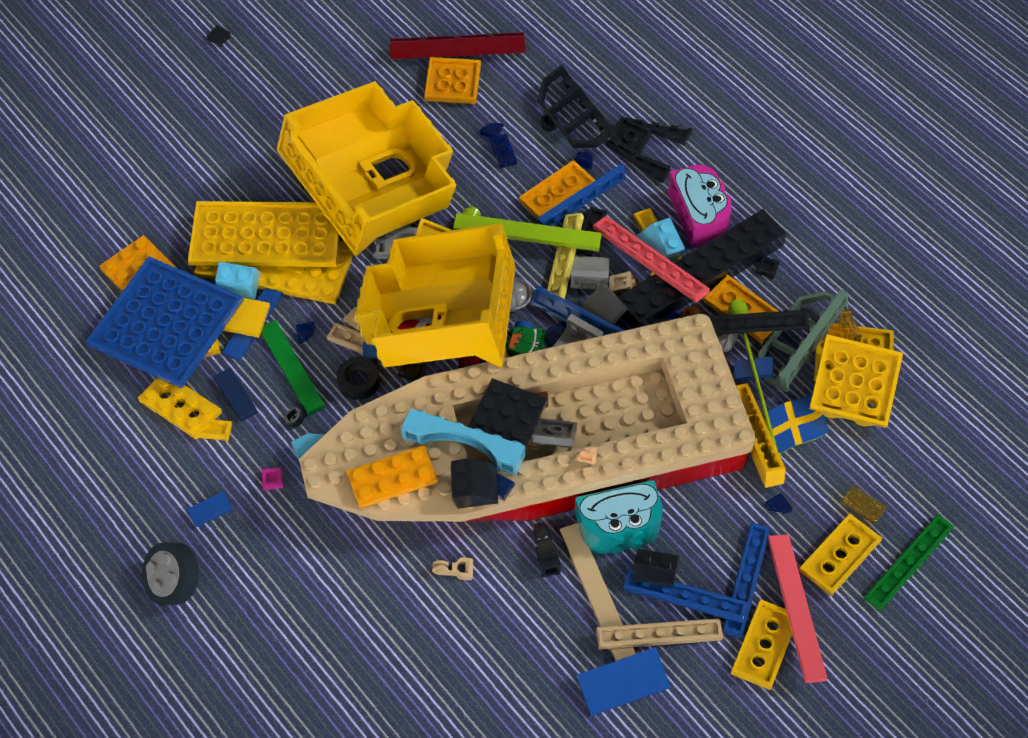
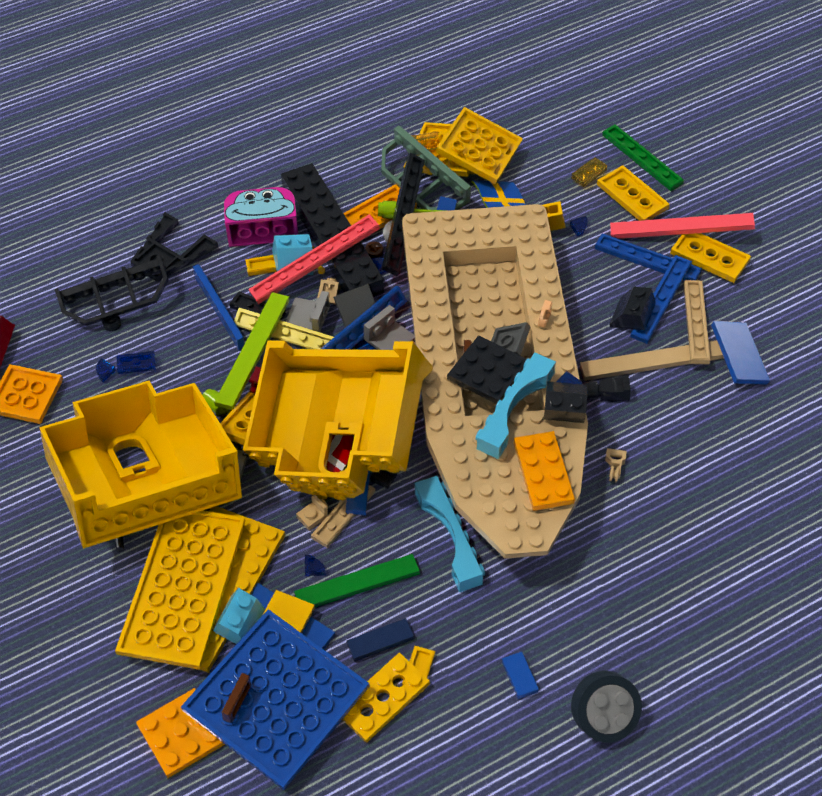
camera: 80 degrees left, 5 degrees down
dark pink tile [261,467,283,490] -> none
black tile [284,407,305,428] -> none
black tyre [337,356,380,400] -> none
light orange plate [519,160,595,218] -> none
clear blue tile [574,151,593,169] -> none
brick [574,480,663,554] -> none
black tile [756,256,780,279] -> none
none -> reddish brown tile [221,673,252,723]

